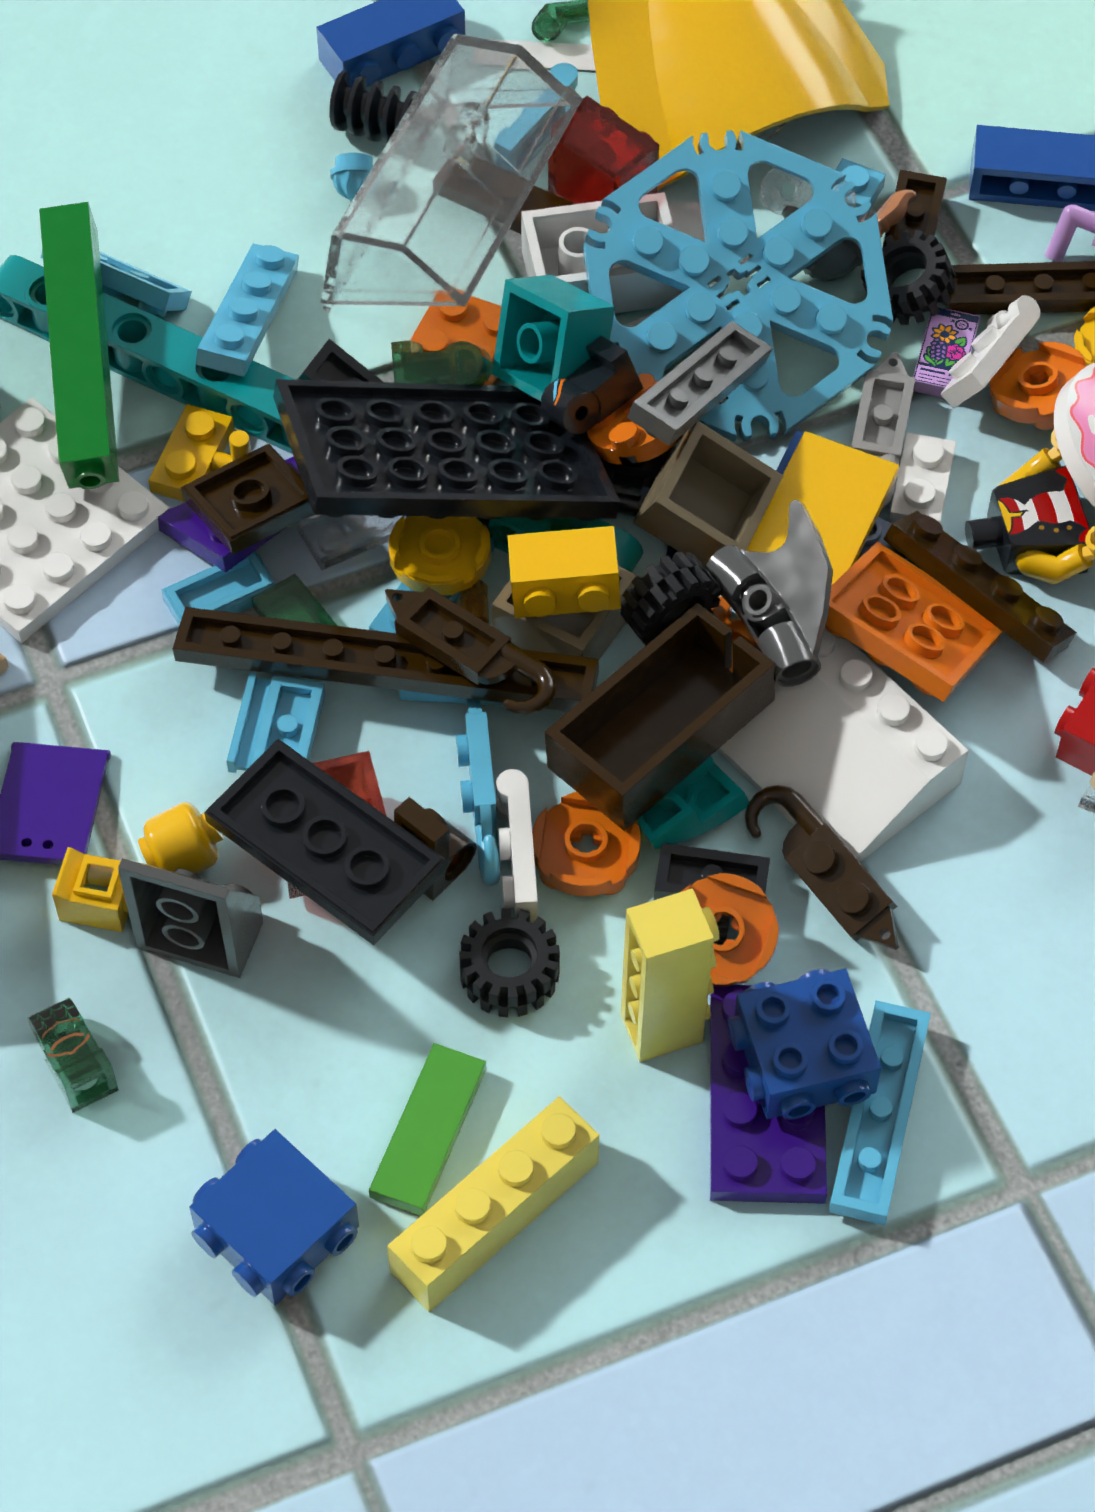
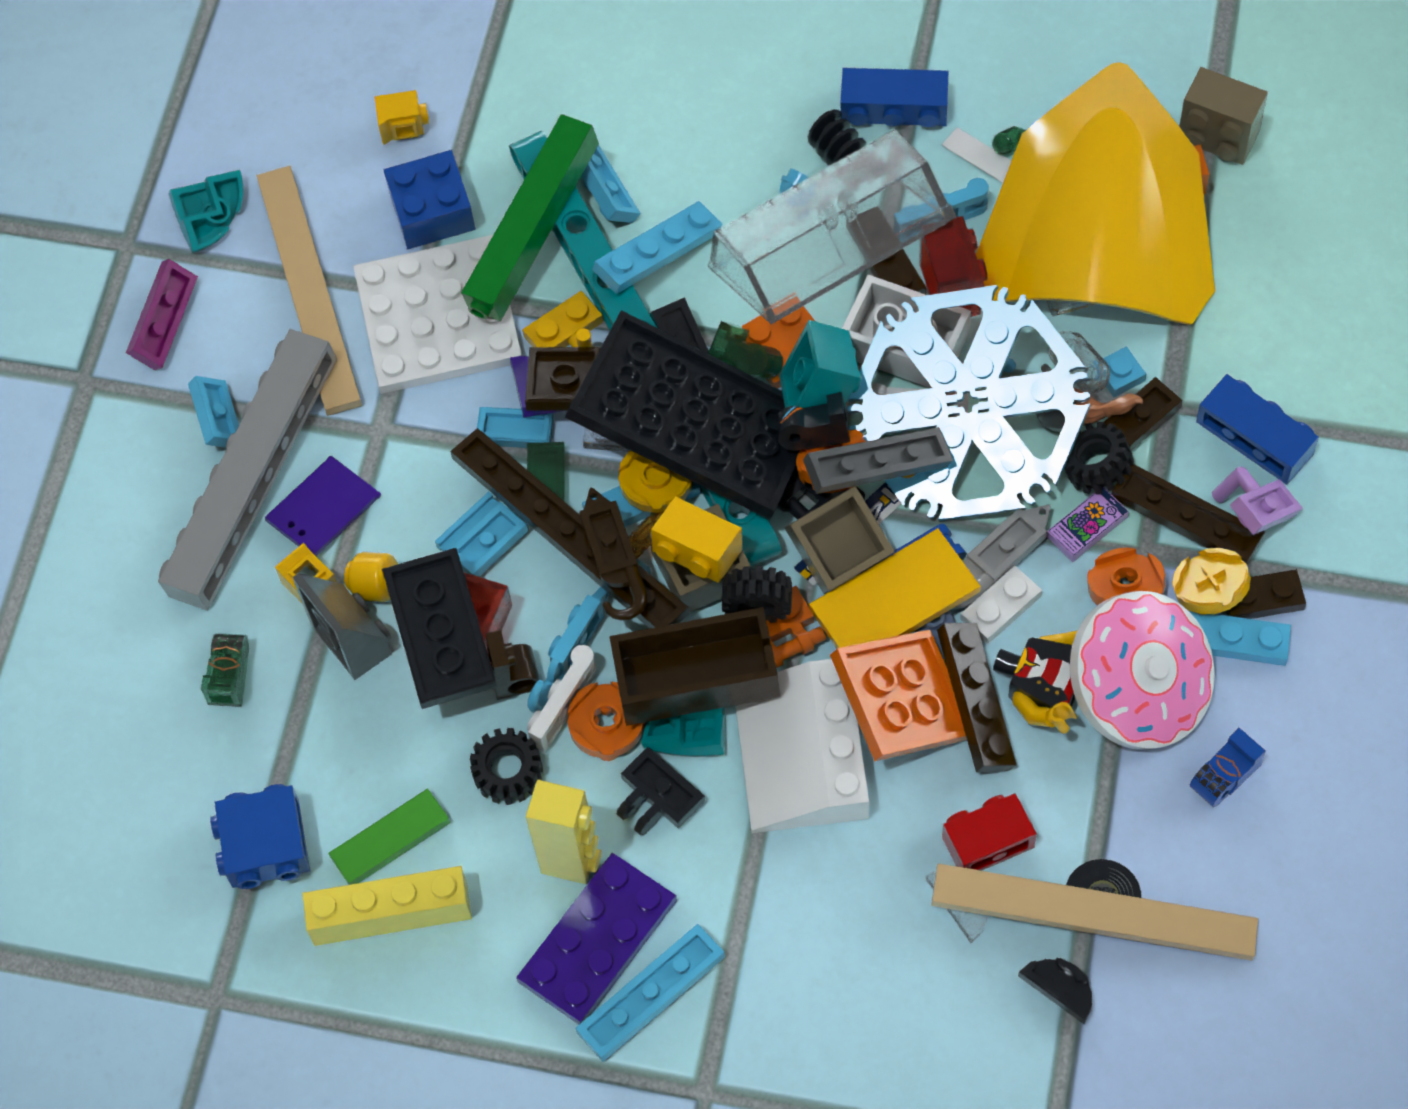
camera: 40 degrees right, 5 degrees up
orange plate [681,873,779,987] -> none
dark grey pin [705,500,833,687] -> none
blue brick [728,968,882,1120] -> none
dark brown plate [745,785,899,950] -> none
white plate [941,295,1040,408] -> none

